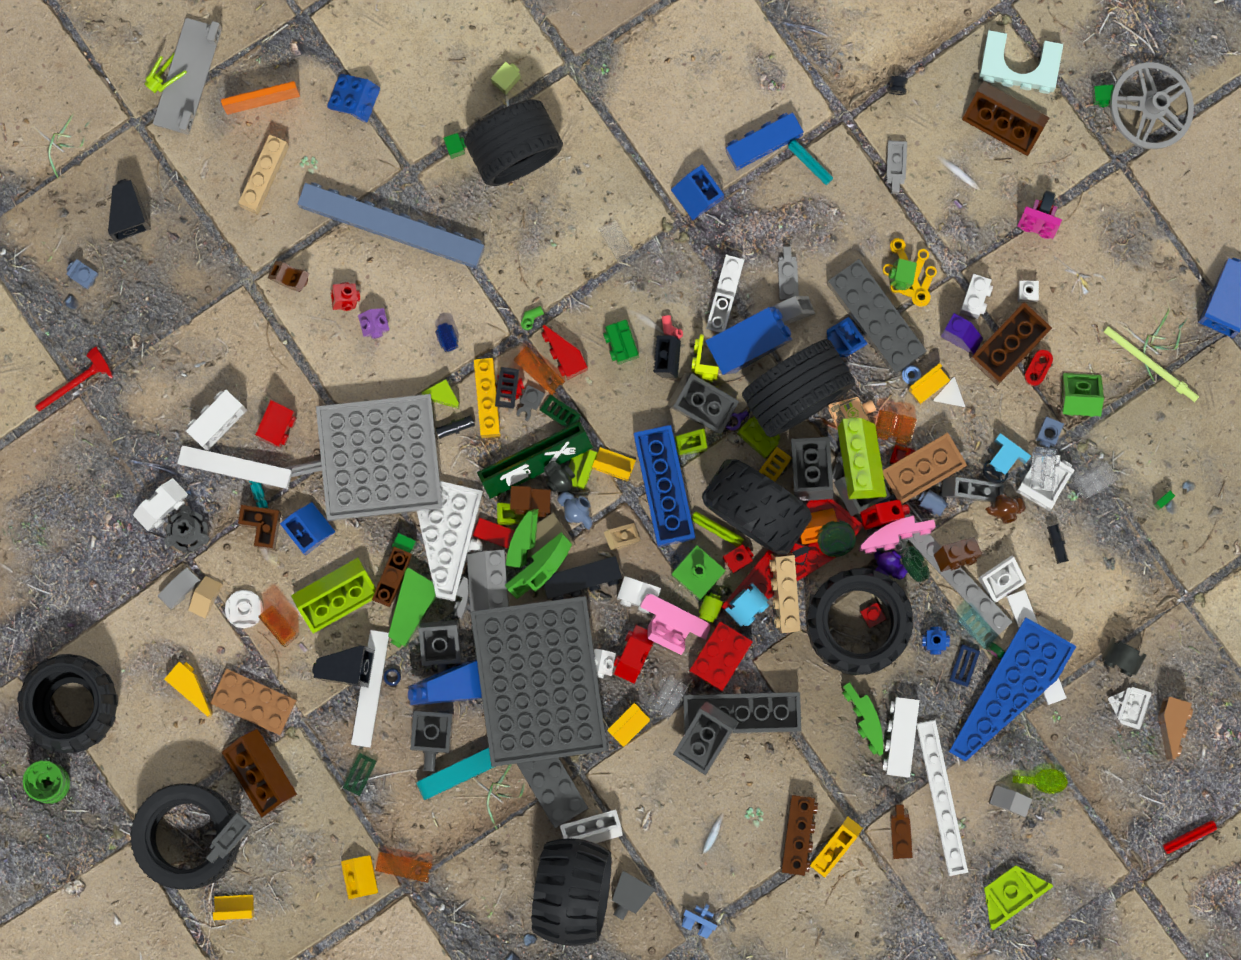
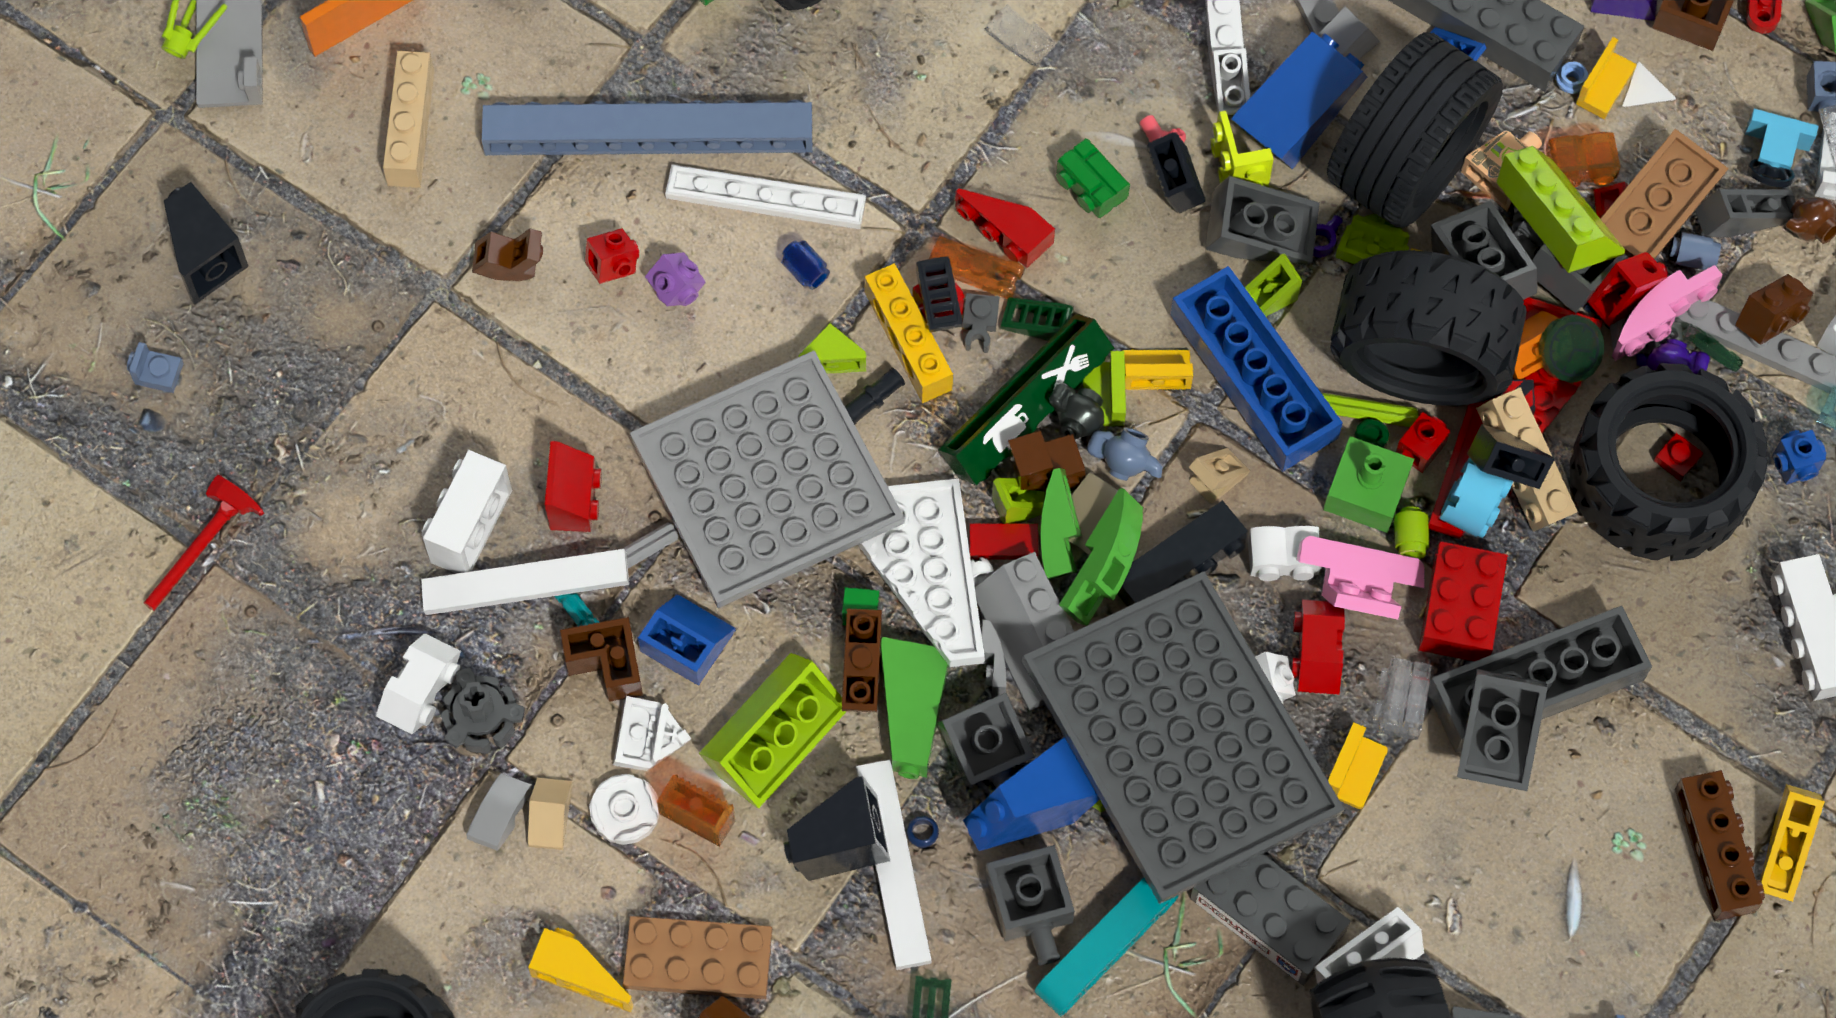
camera: 25 degrees left, 15 degrees down
bright green arm [521,306,544,330] -> none
bright green slope [842,682,883,756] -> none
none -> white slope [613,696,691,771]
none -> white tile [665,164,866,229]
none -> dark green tile [1354,419,1389,448]
none -> black slope [1467,424,1555,489]

